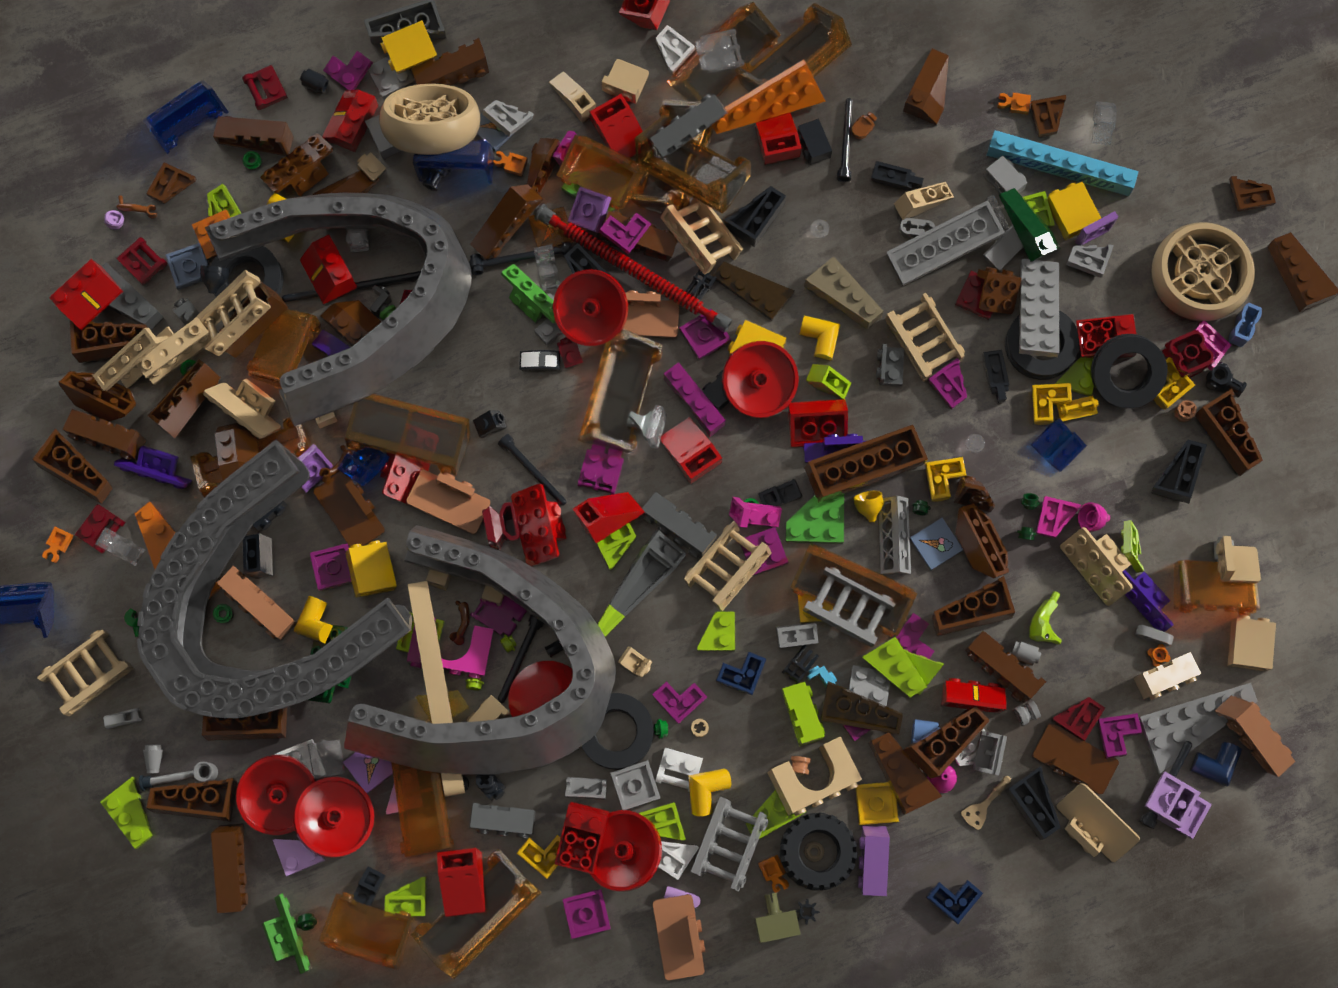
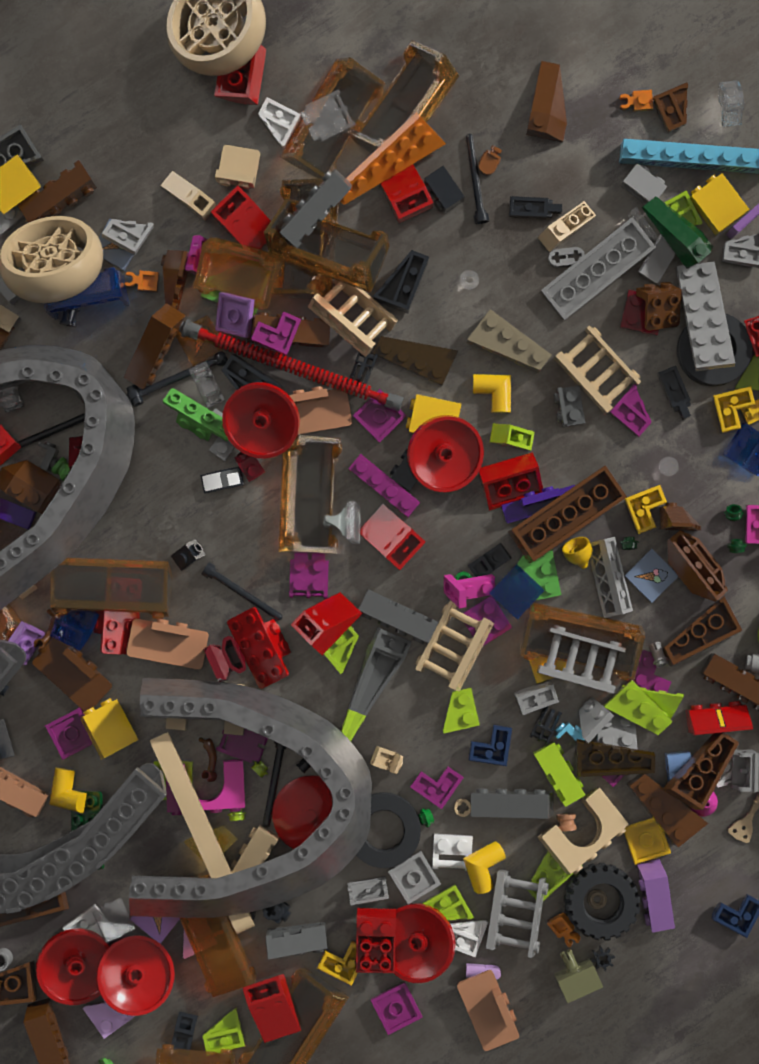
camera: 15 degrees left, 10 degrees up
none -> dark grey wedge [471,788,554,819]
none -> clear blue slope [489,564,545,620]
none -> light grey wing [578,697,614,743]
none -> light grey pin [649,642,668,668]

